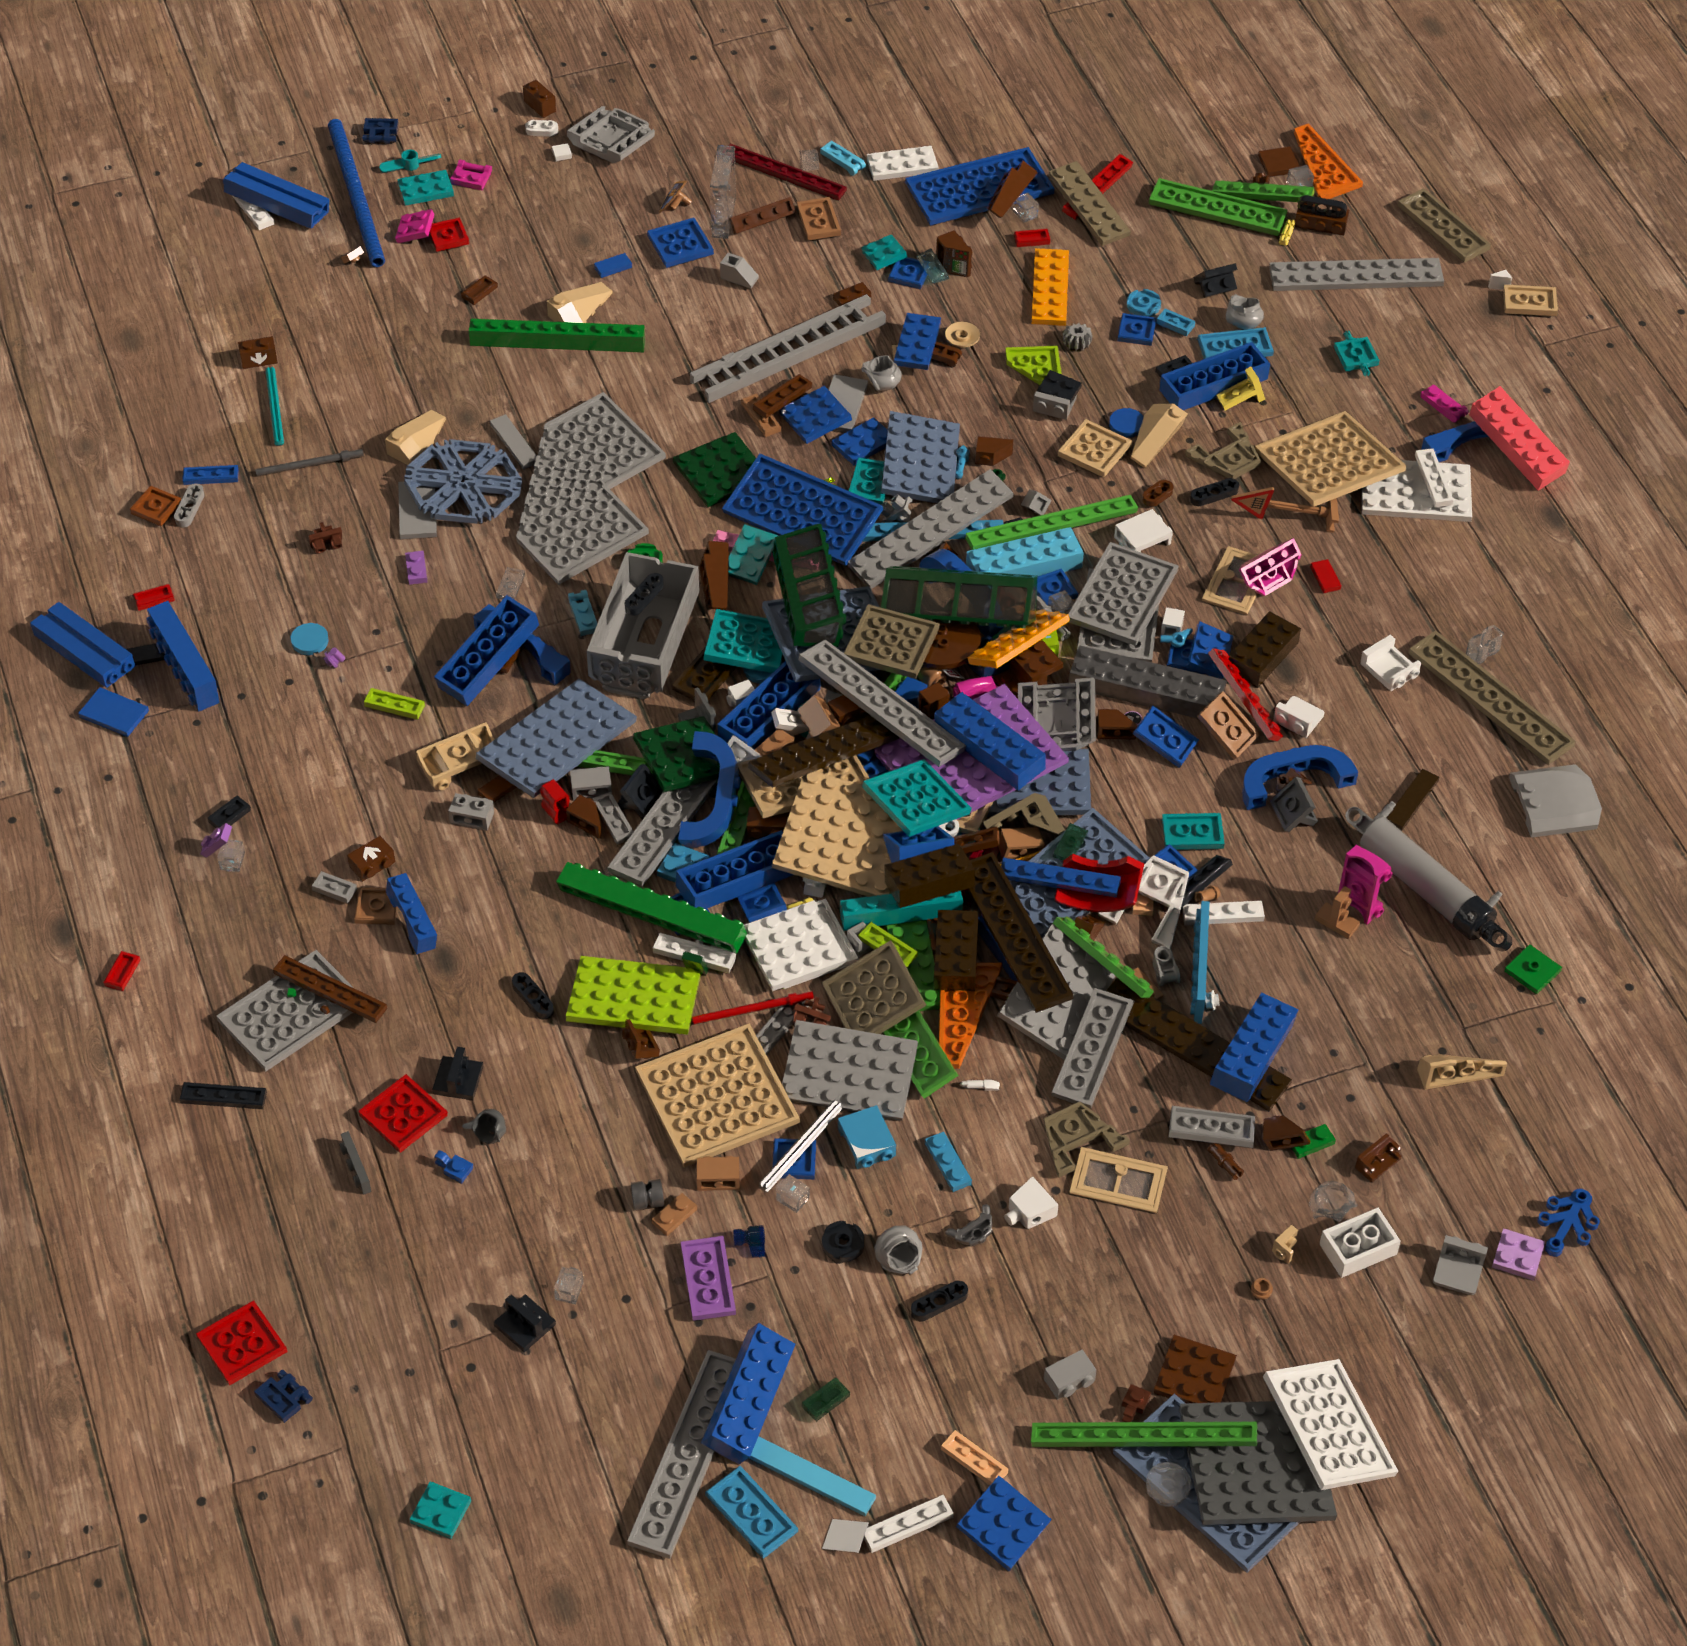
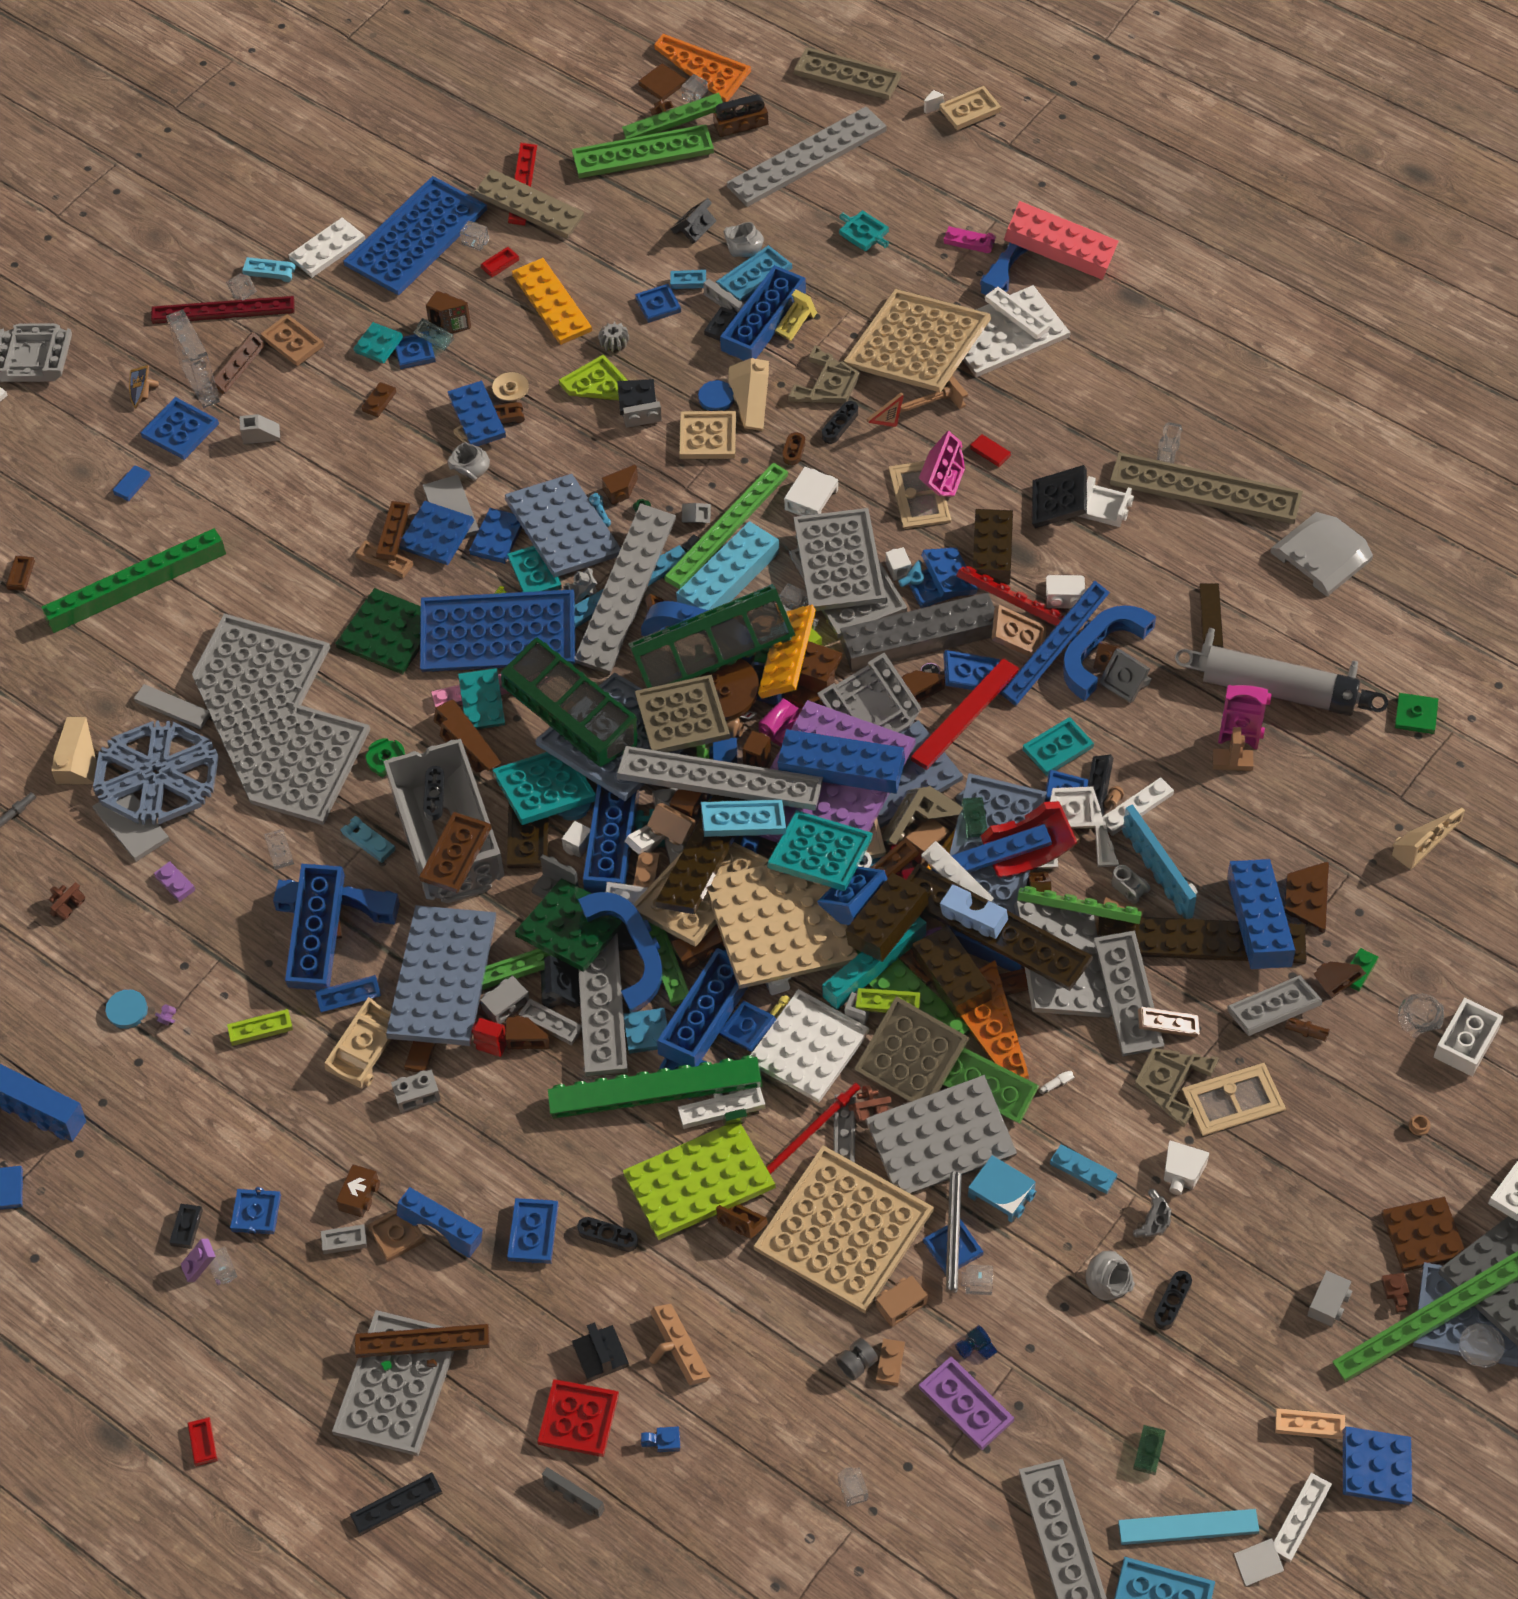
camera: 30 degrees left, 5 degrees up
dark grey hair [462,1109,506,1144] -> none
black bracket [494,1294,556,1352] -> none
tan wedge [547,282,612,323] -> none
light grey ladder [690,294,886,403] -> none
blue brick [701,1323,796,1465] -> none
black plate [822,1221,865,1264] -> none
reddish brown wedge [987,161,1038,218] -> none
blue tile [1037,569,1079,607] -> none
dark azure tile [1127,289,1161,317] -> none
tan bracket [1272,1225,1298,1264] -> none
light yellow axle [1279,219,1295,246] -> none
reddish brown hinge [1355,1133,1402,1182] -> none
none -> blue plate [230,1187,281,1234]
none -> blue plate [315,975,381,1012]
none -> reddish brown plate [419,812,492,894]
none -> blue plate [507,1198,559,1264]
none -> medium nougat plate [649,1304,711,1385]
none -> medium azure plate [701,800,786,837]
none -> light grey plate [704,279,745,314]
none -> red tile [911,658,1019,770]
none -> white plate [921,841,994,901]
none -> light blue arch [940,884,1008,939]
none -> blue tile [1001,581,1110,706]
none -> black plate [1032,465,1087,529]
none -> tile [1138,1007,1199,1037]
none -> reddish brown wing [1284,862,1329,933]

